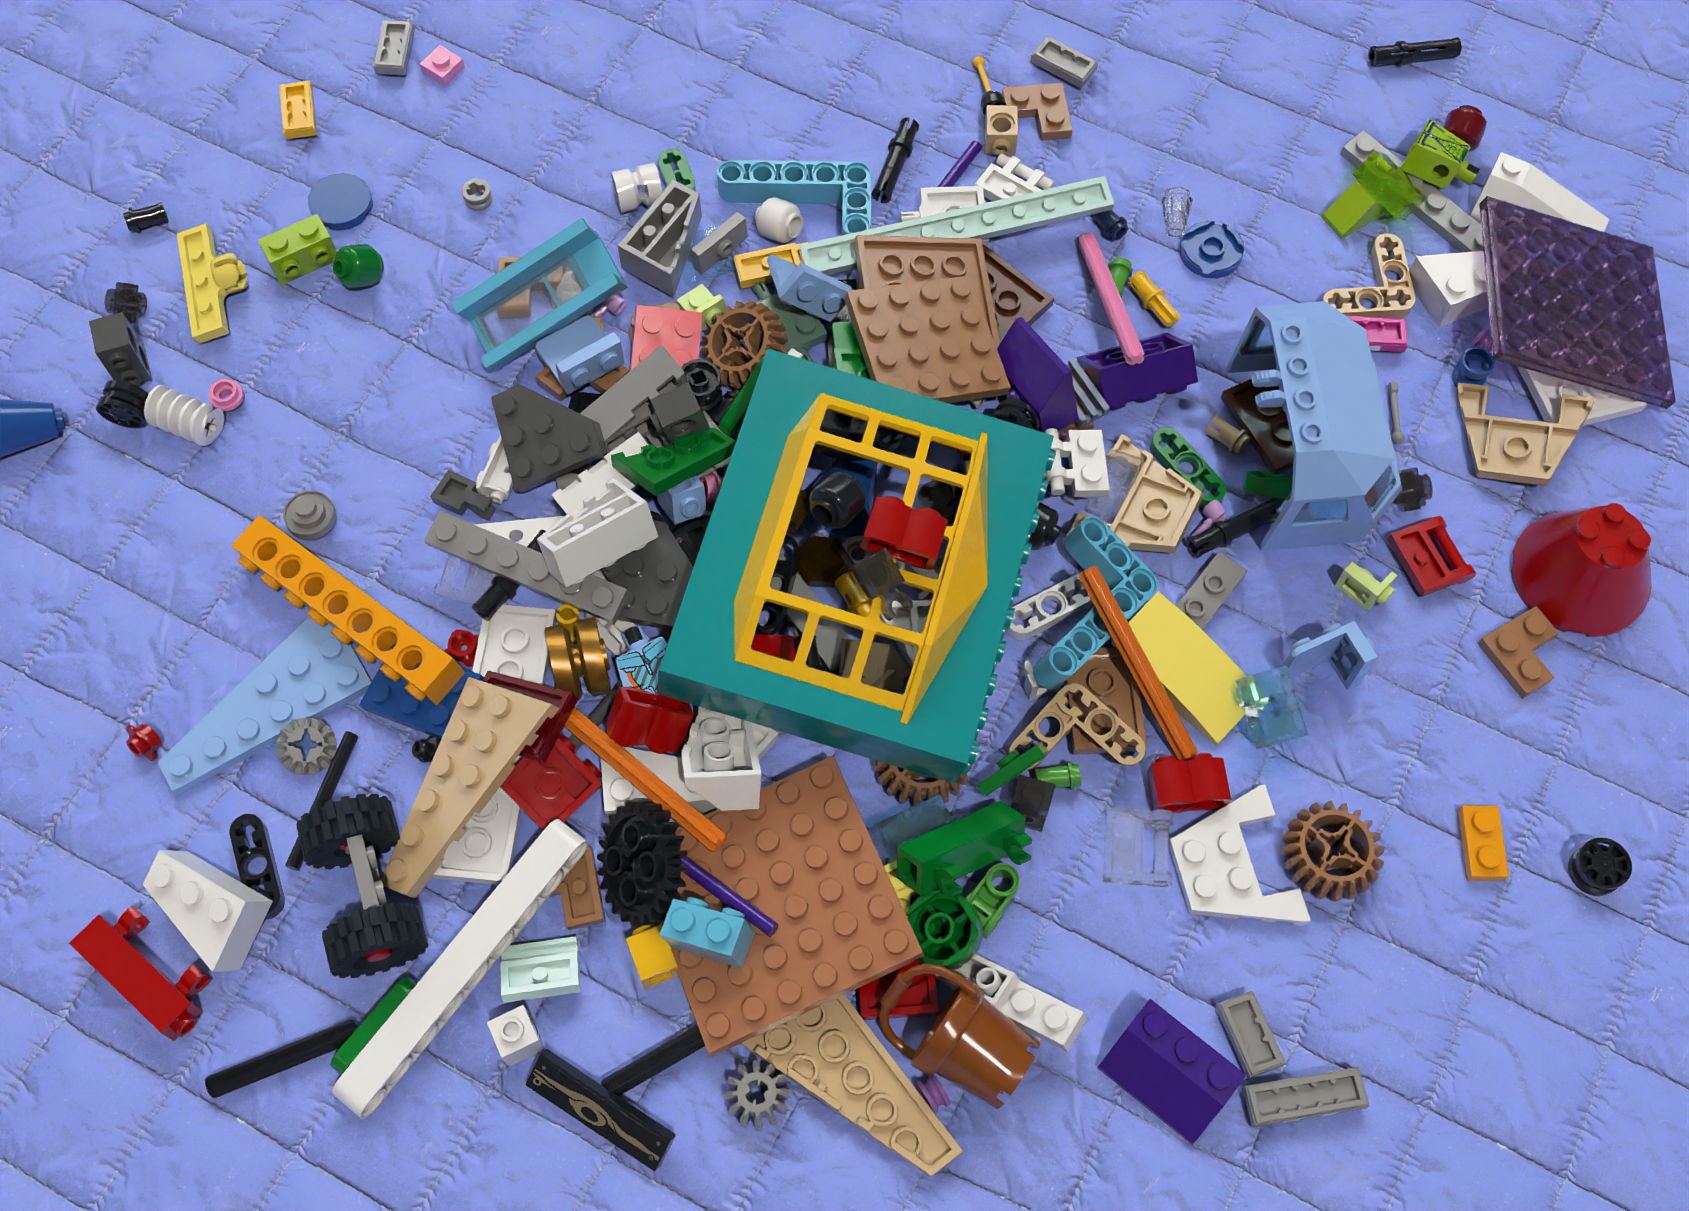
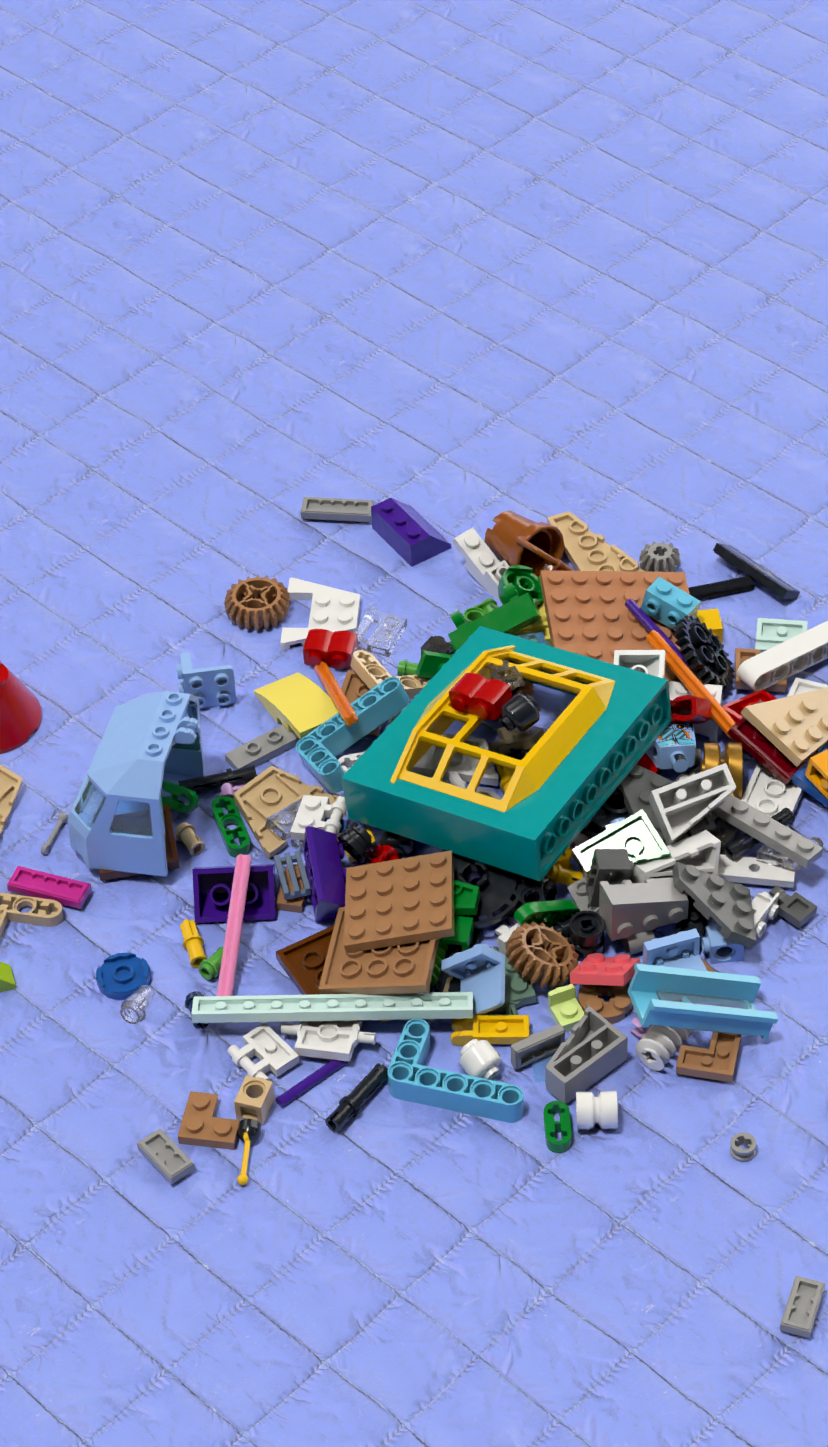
camera: 160 degrees left, 20 degrees down
bright pink plate [420,45,465,86] -> none
red plate [444,629,479,667] -> none
white brick [487,1005,545,1067] -> none
light grey plate [1215,990,1286,1079] -> none
clear light blue brick [1235,665,1309,749] -> none
red plate [1387,516,1477,597] -> none
clear smoke gear [1389,467,1433,512] -> none
light orange plate [1458,805,1509,881] -> none
medium nougat plate [1477,606,1559,699] -> none
black wheel [1568,837,1632,896] -> none

